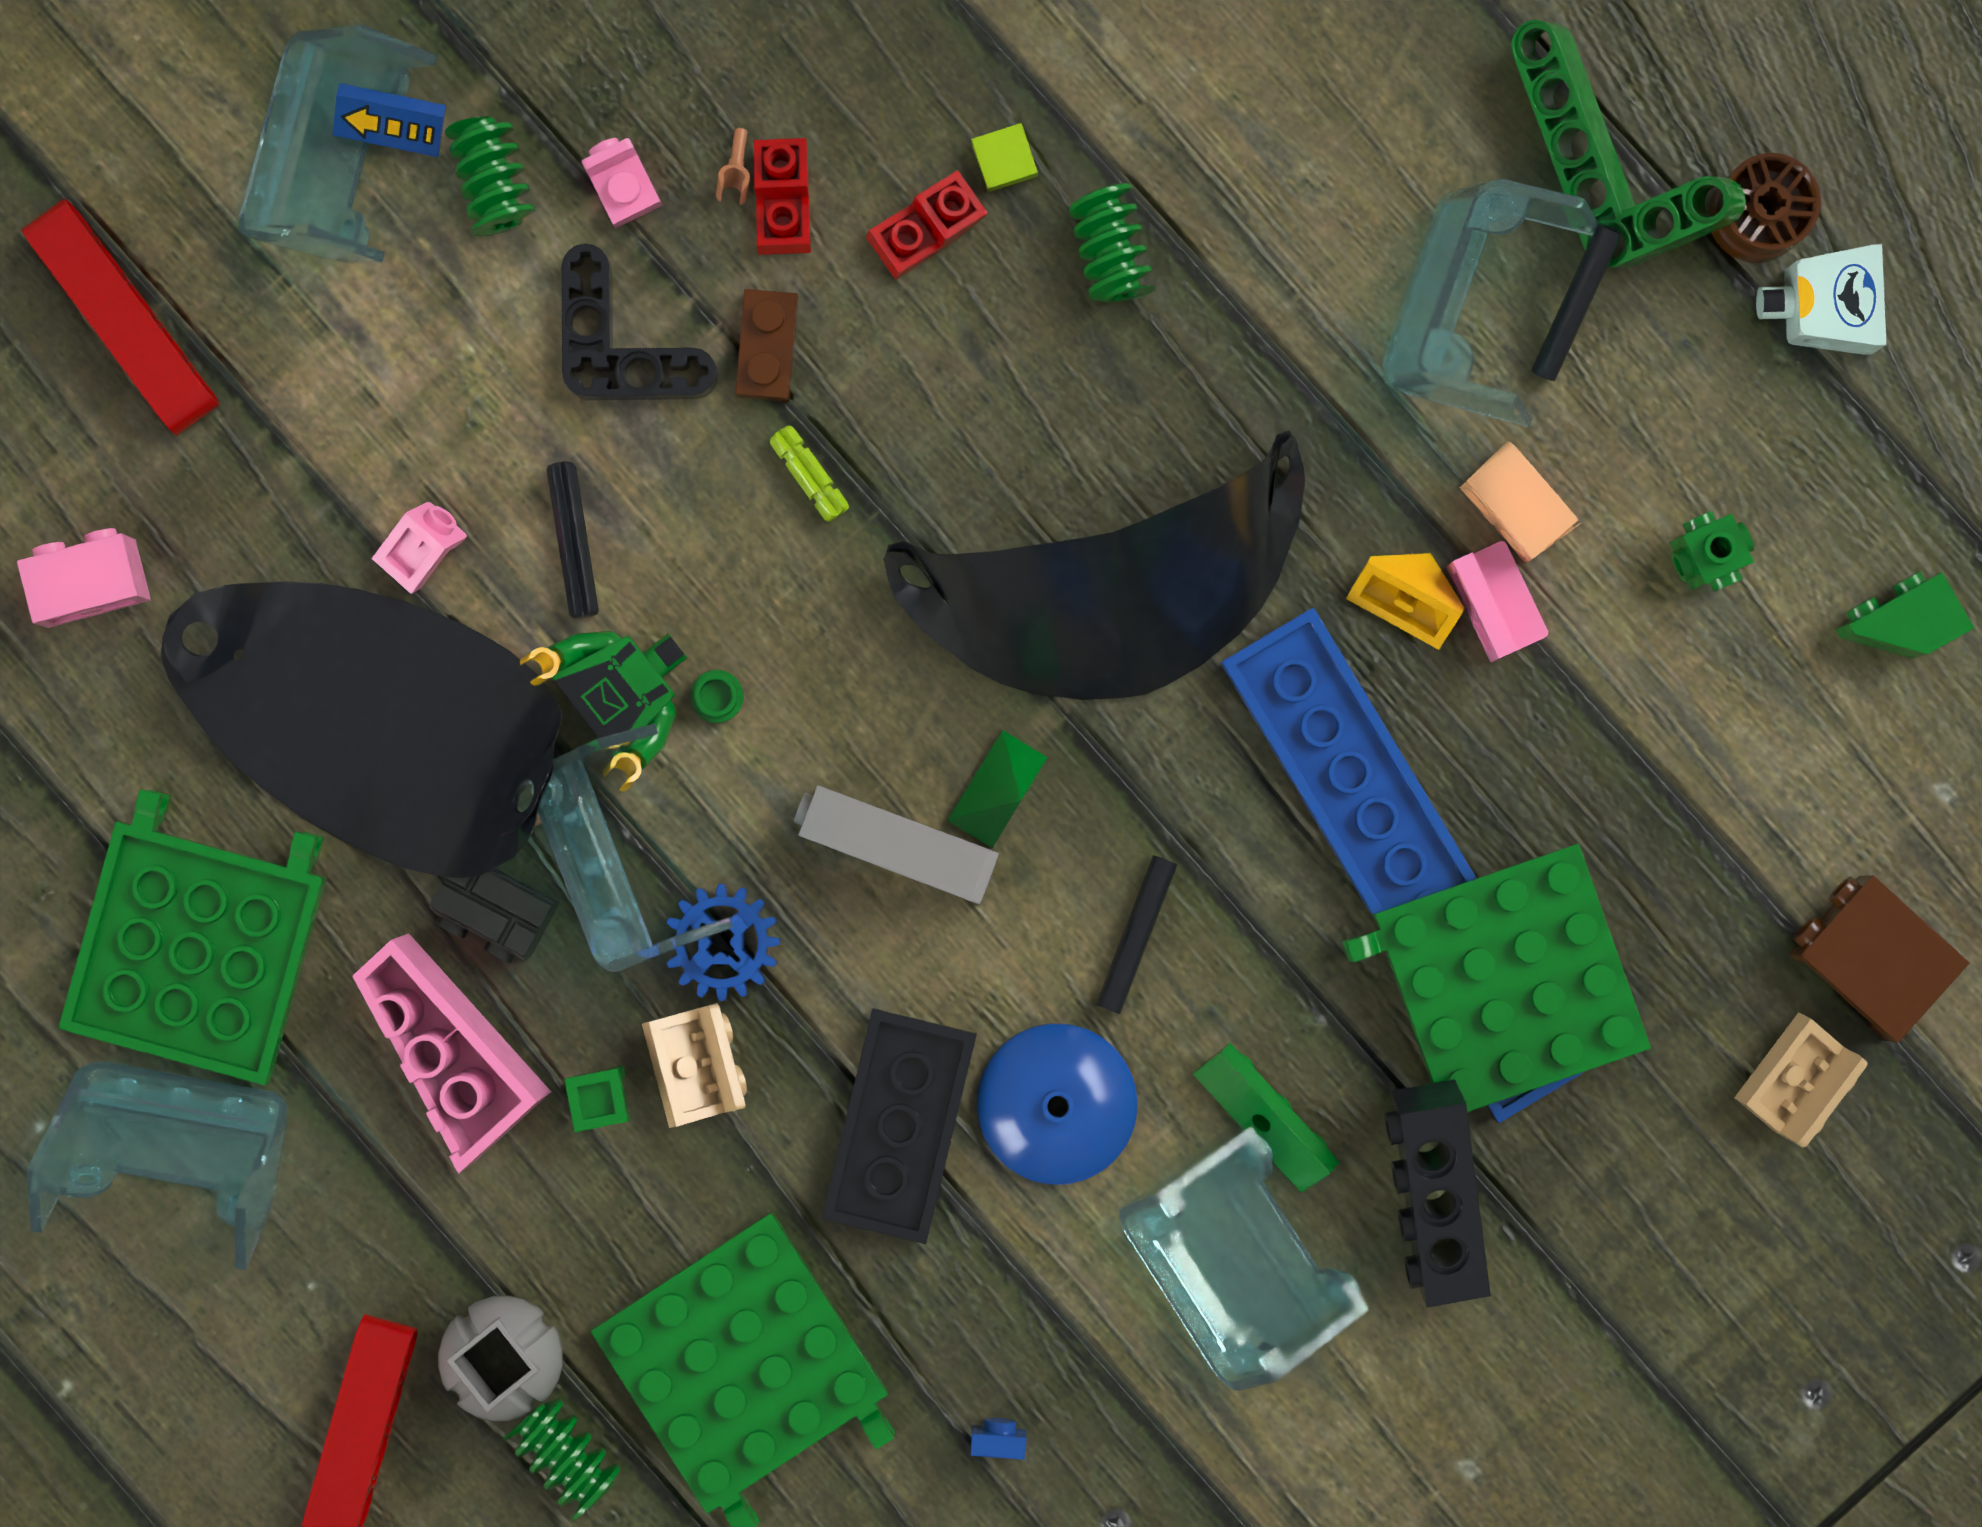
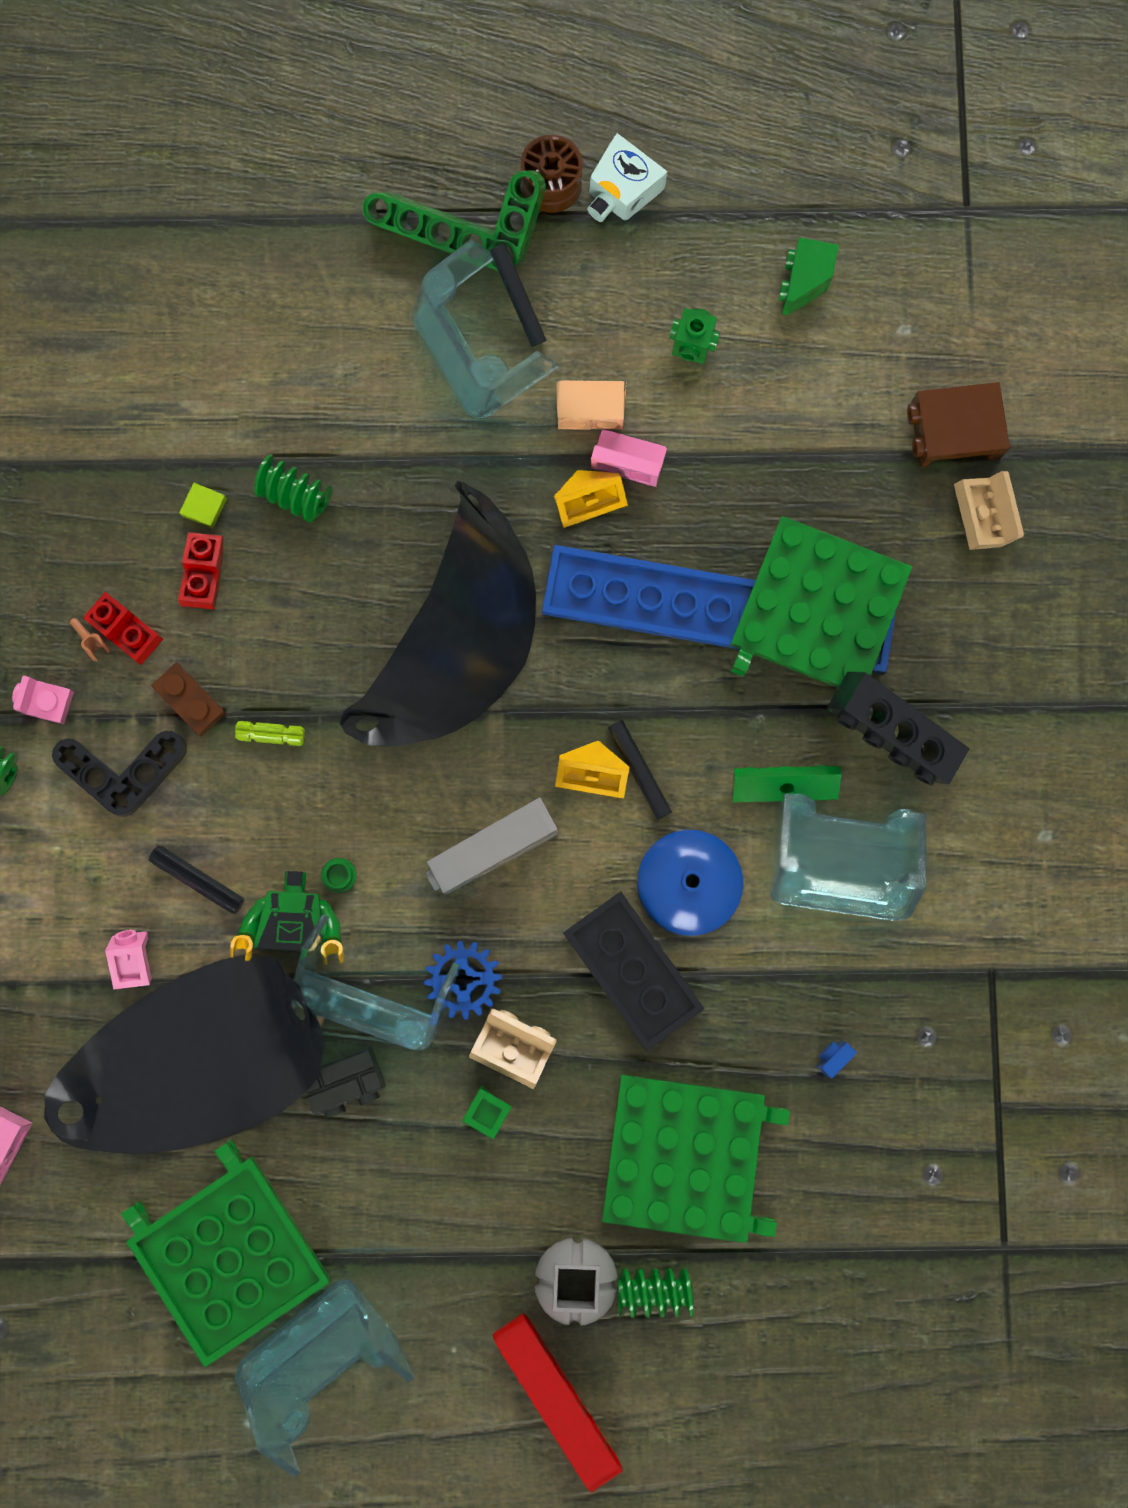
camera: 50 degrees left, 5 degrees down
bright pink wedge [352,933,551,1174] -> none
green slope [947,730,1048,848] -> none
none -> yellow slope [555,741,629,799]

